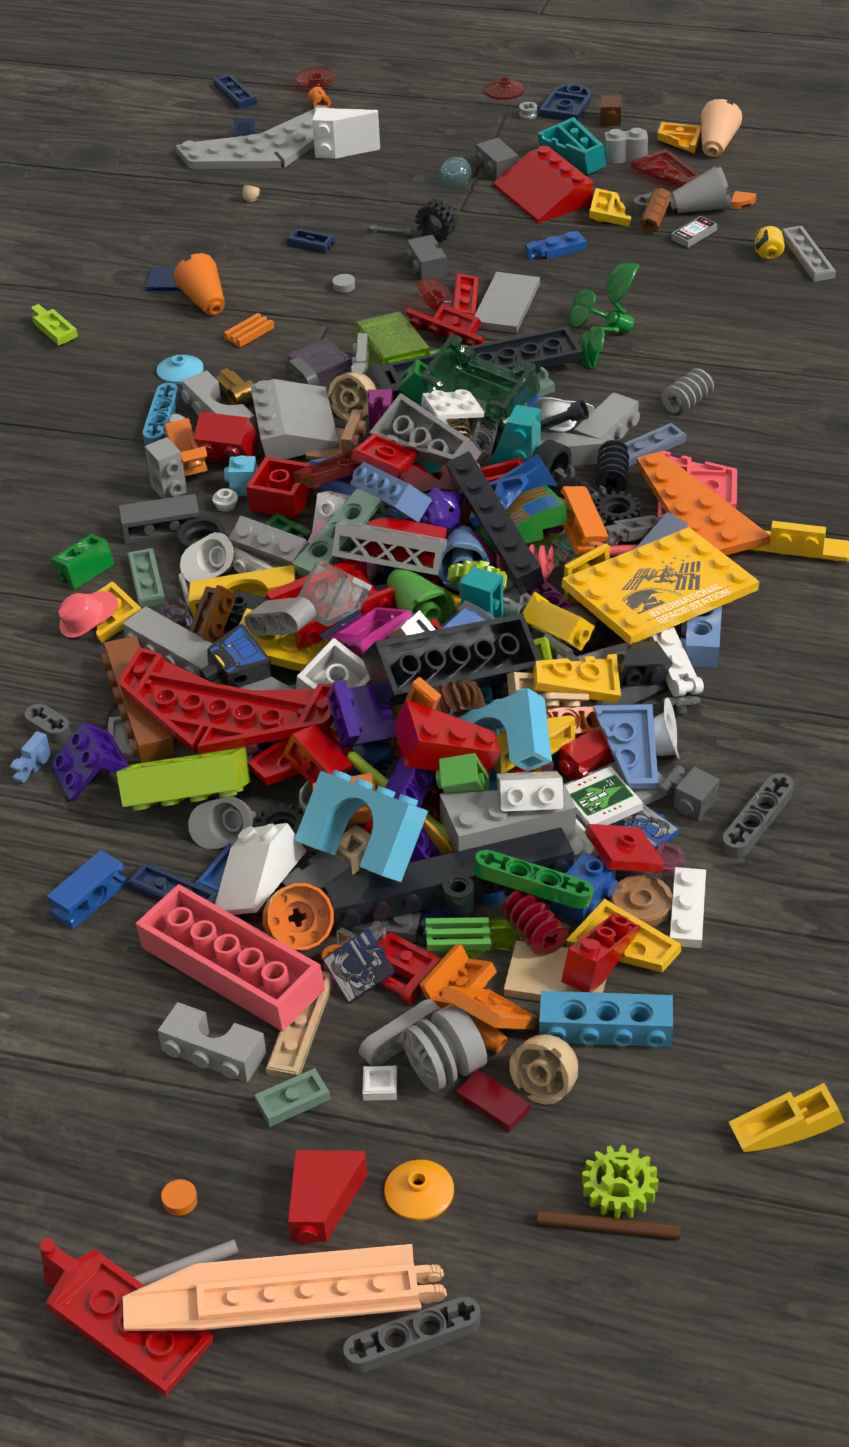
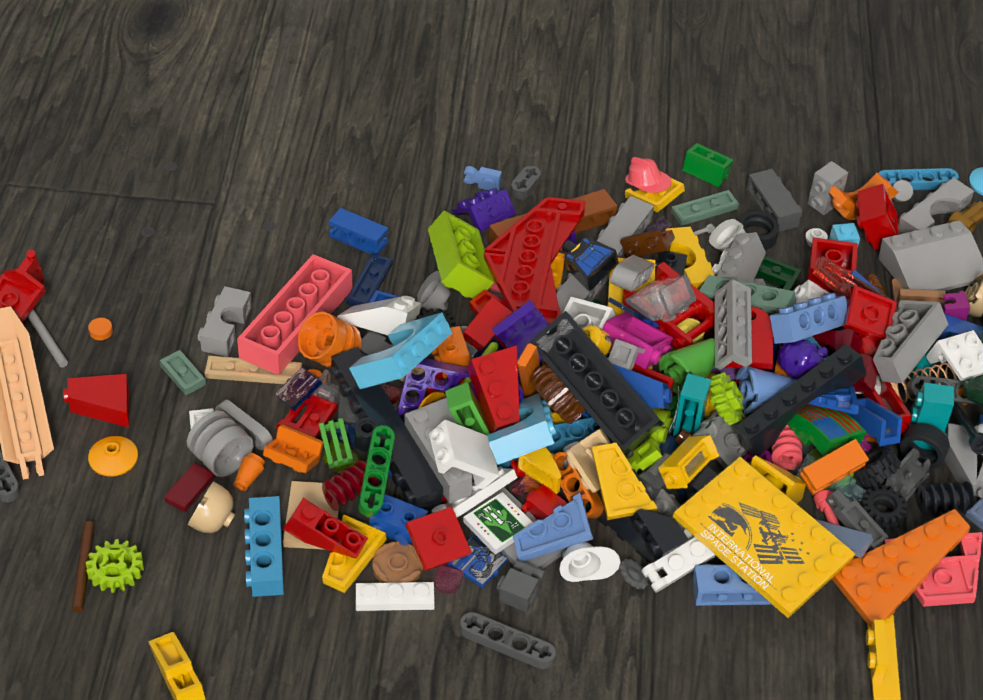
camera: 75 degrees right, 5 degrees up
orange tile [441,986,540,1030] -> none

